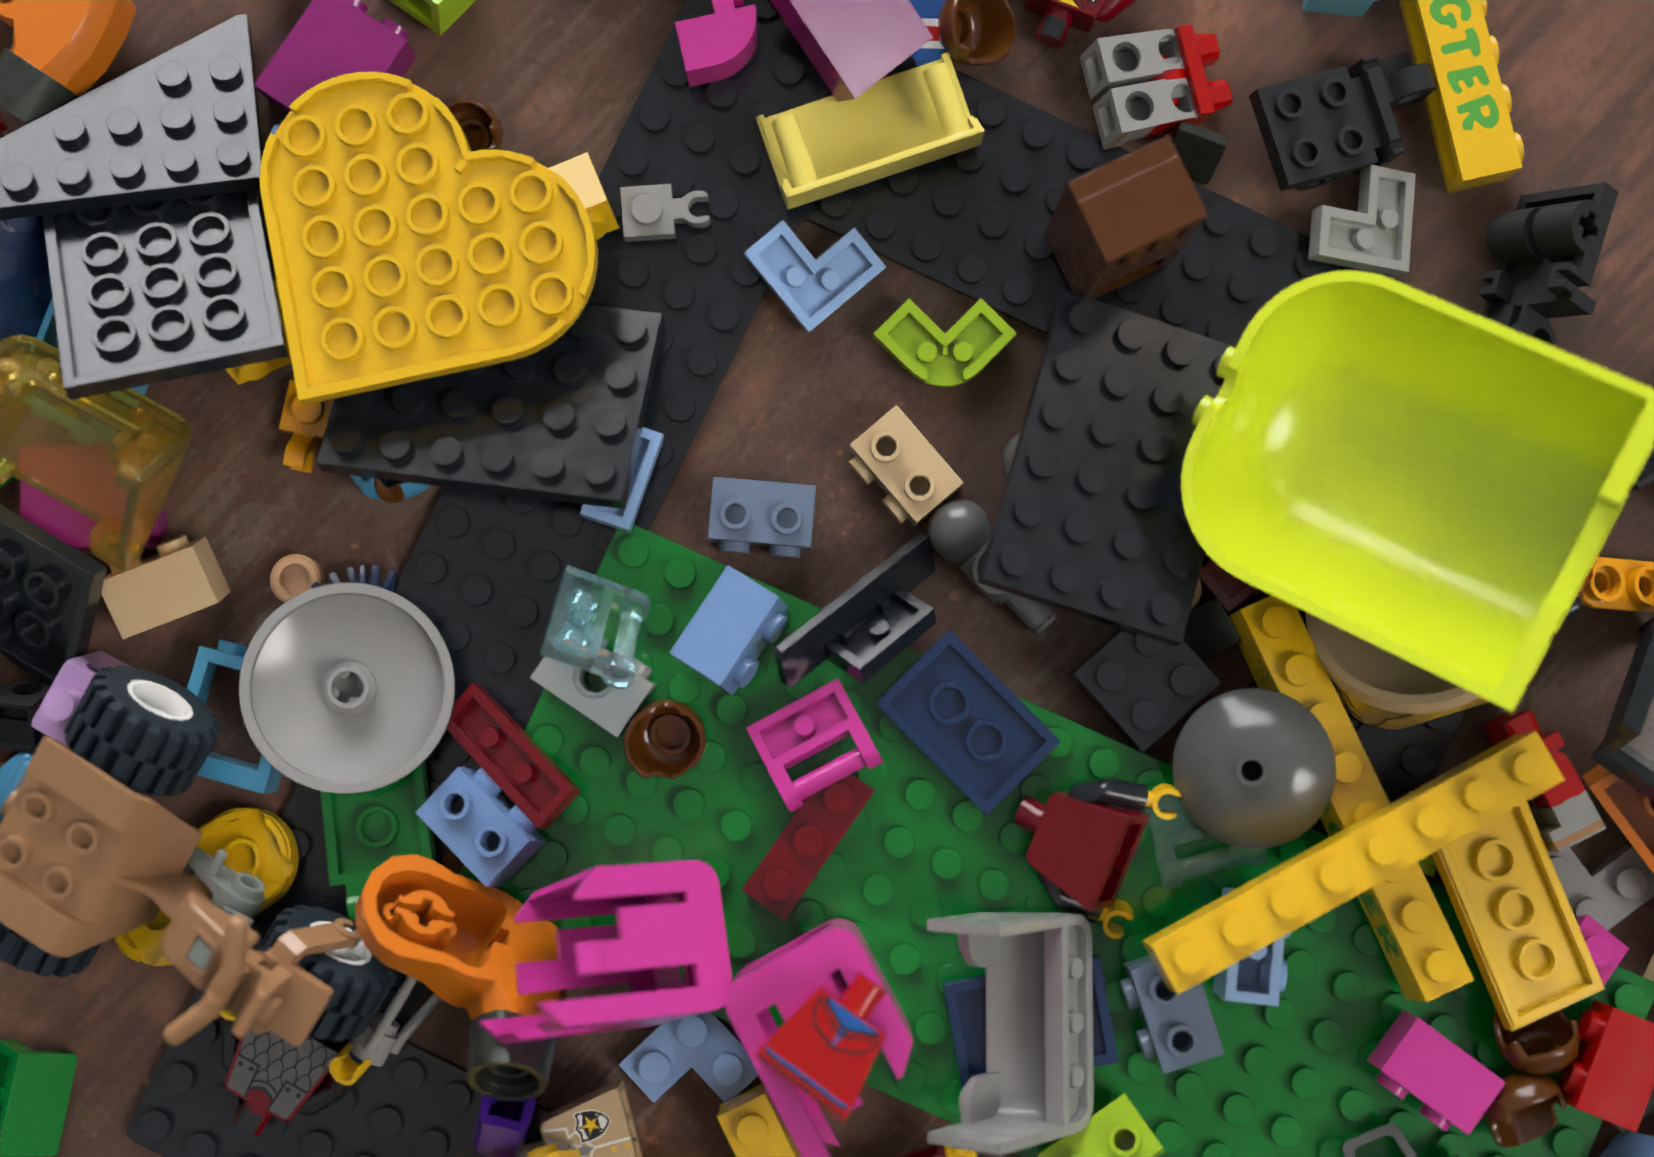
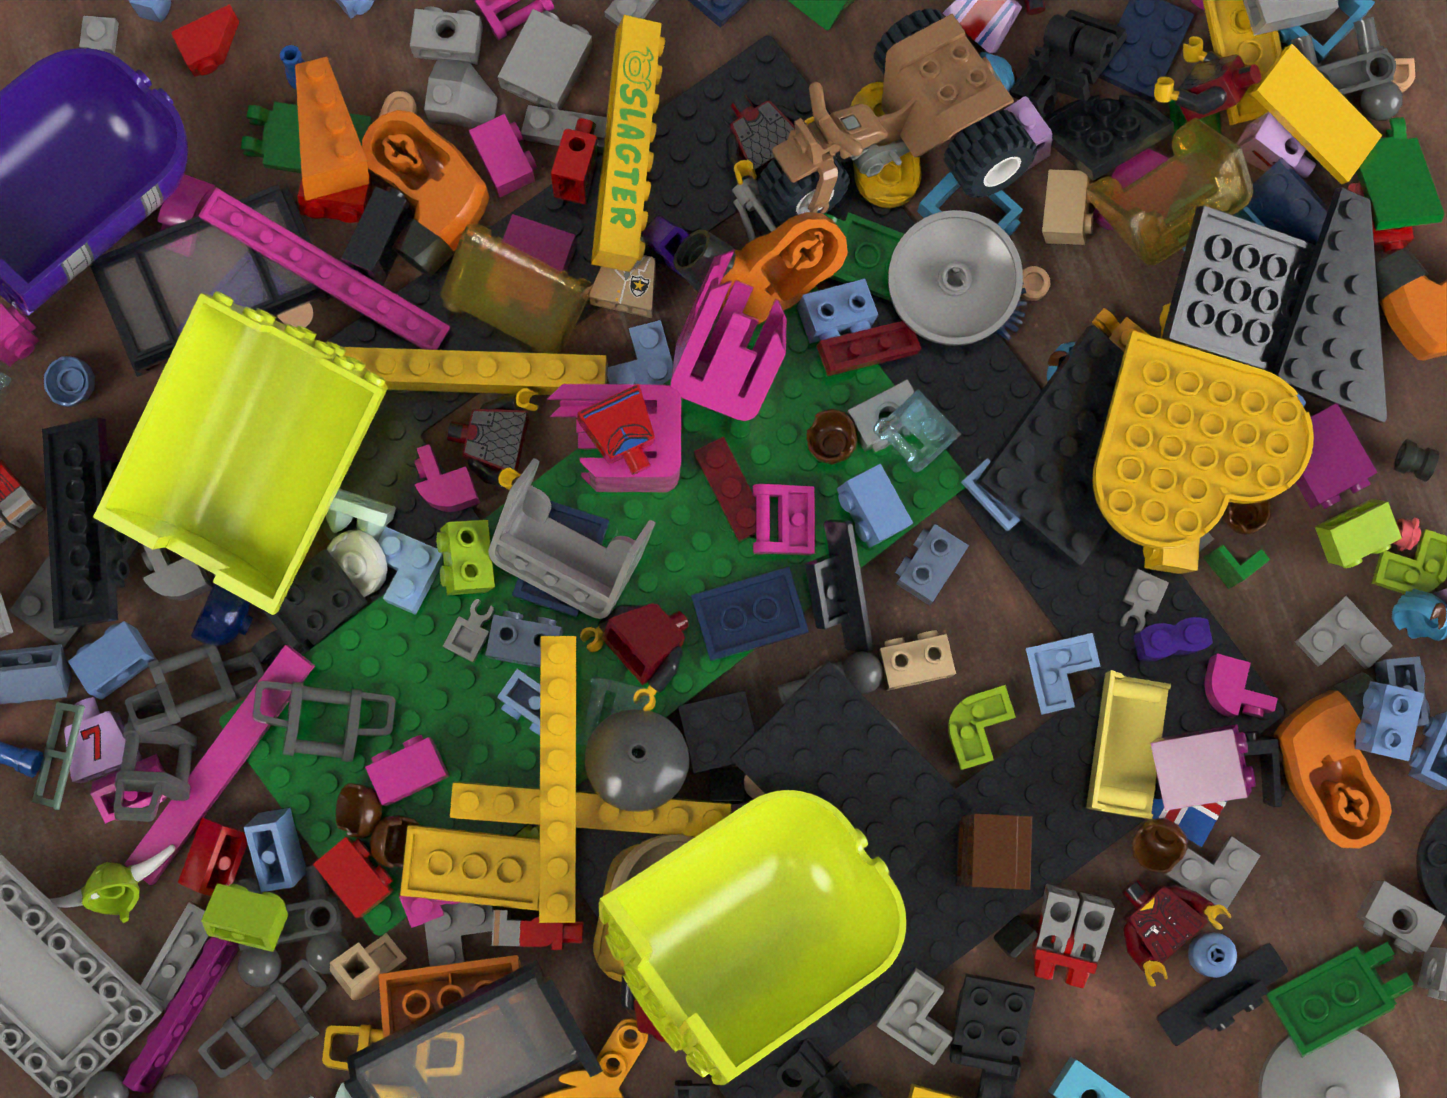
camera: 115 degrees right, 5 degrees down
none -> light grey plate [443,599,495,663]
none -> dark purple brick [1133,617,1213,662]
none -> green panel [1204,545,1270,589]

